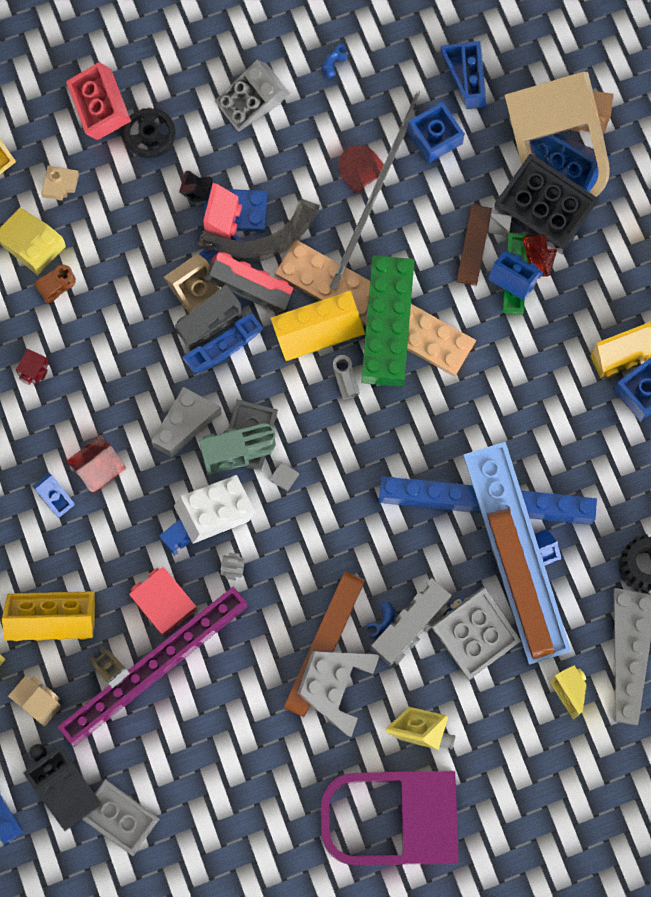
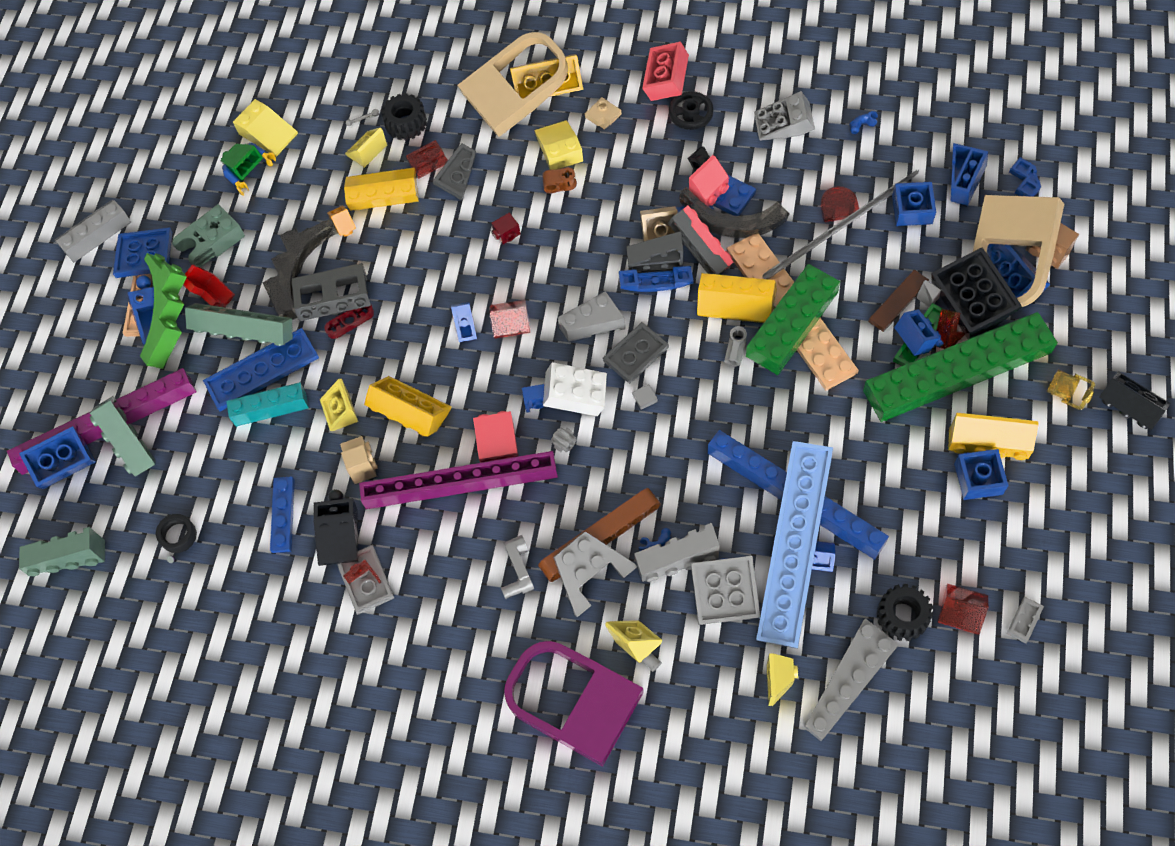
camera: 40 degrees right, 10 degrees down
dark grey hinge [88,645,129,688] -> none
sand green brick [199,423,276,475] -> none
dark orange beam [487,508,555,660] -> none
none -> clear red bracket [343,560,382,584]
none -> light grey beam [501,535,534,599]
none -> green brick [863,312,1058,422]
none -> blue tile [1009,157,1041,197]

